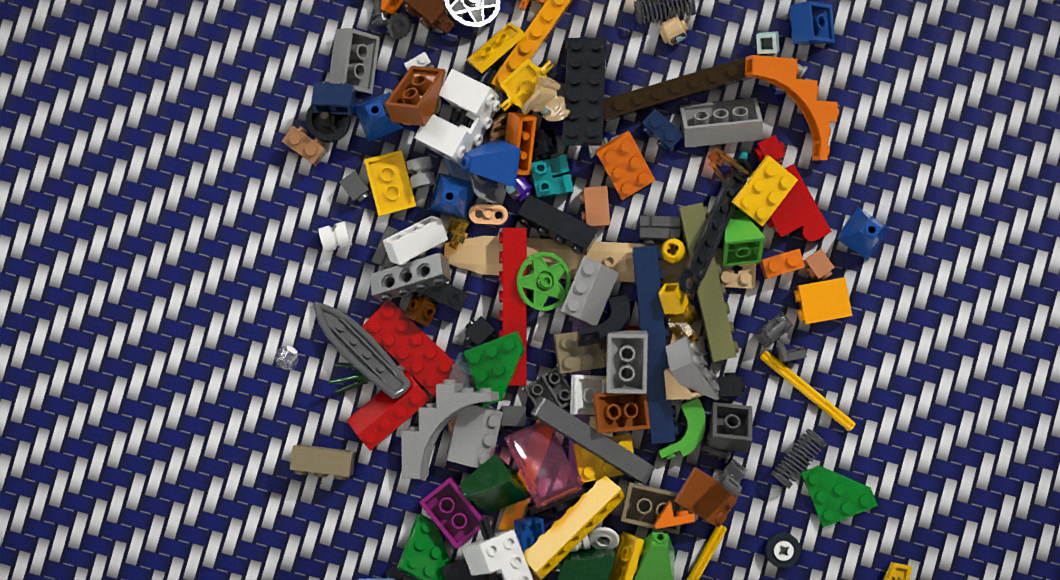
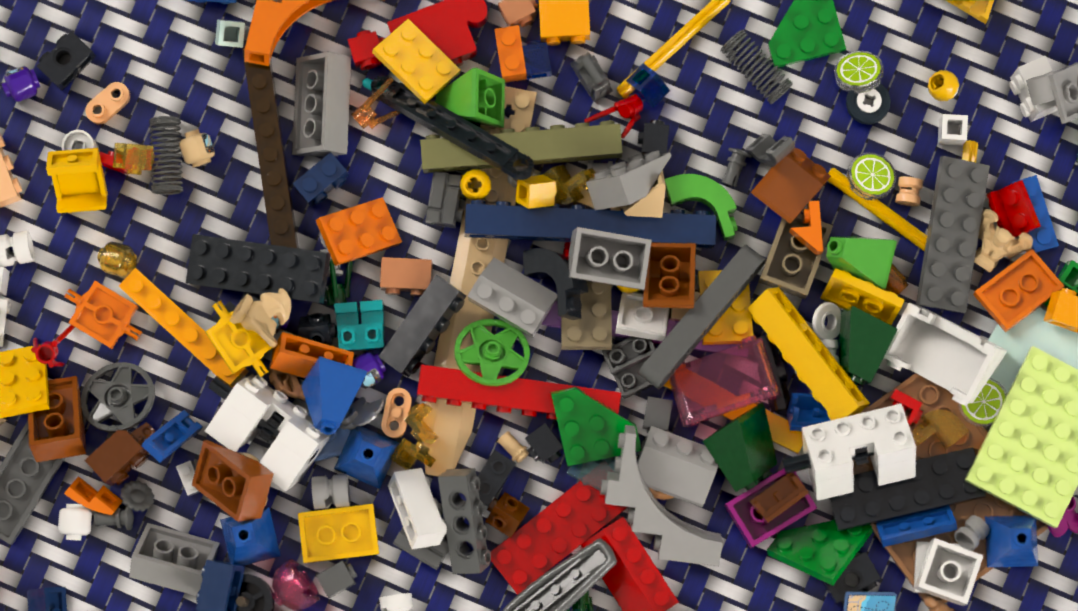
camera: 80 degrees left, 5 degrees down
yellow tile [466,23,526,74] -> none
dark grey brick [709,402,752,452] -> none
dark grey tile [776,339,807,362] -> none
none -> blue plate [142,410,203,463]
none -> clear pink cylinder [272,559,320,611]
none -> dark green plant [324,259,353,306]
none -> clear yellow bracket [404,403,438,444]
none -> tan pin [497,431,529,463]
none -> clear blue brick [522,40,552,80]
none -> red plant [584,94,643,138]
none -> clear blue brick [626,63,670,108]
none -> reddish brown hinge [750,473,809,524]
none -> tile [834,51,884,93]
none -> tile [846,152,897,200]

